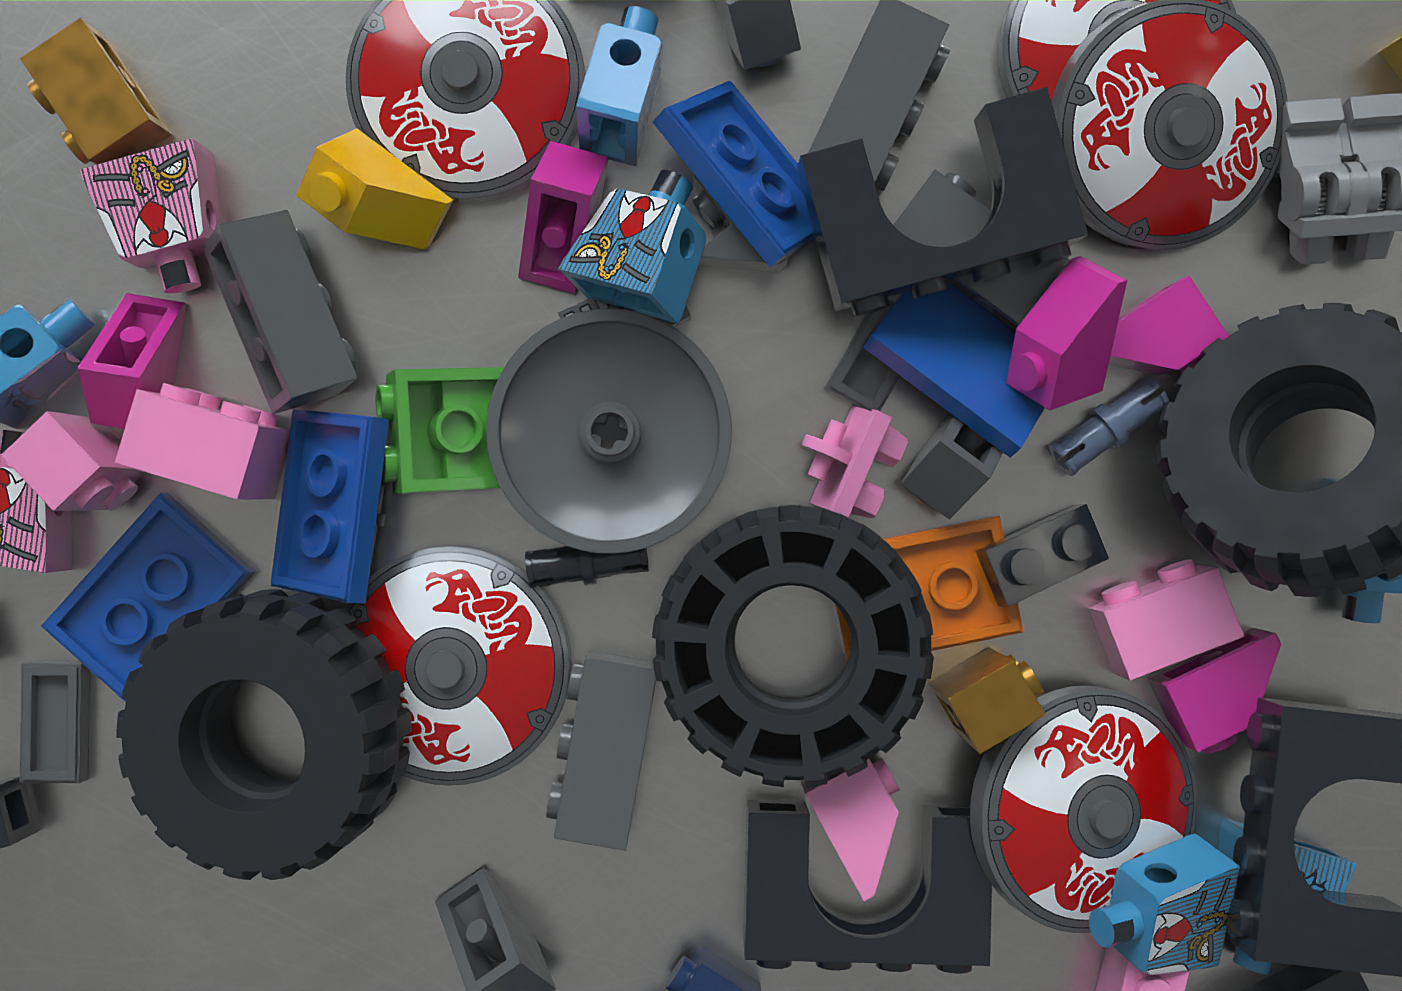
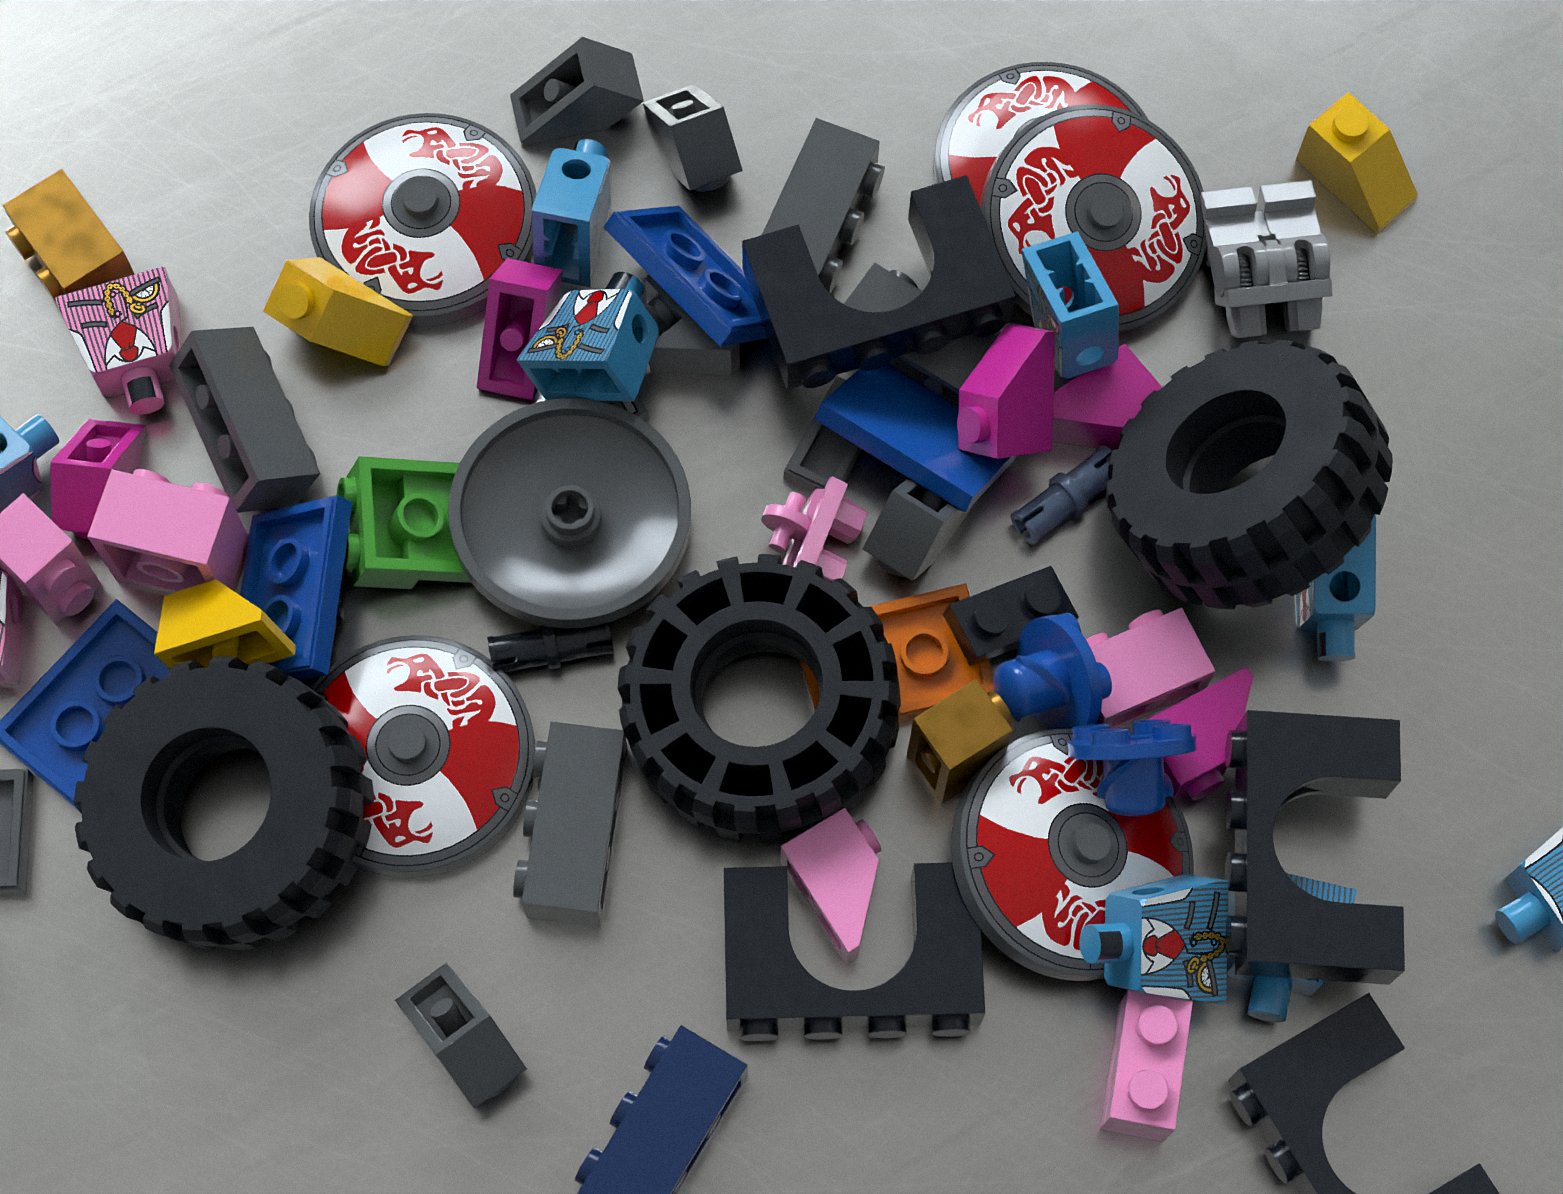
camera: 10 degrees left, 20 degrees down
none -> yellow slope [154,579,296,669]
none -> blue plate [993,613,1112,730]
none -> dark azure torso [1022,231,1119,381]
none -> blue plate [1068,719,1197,817]

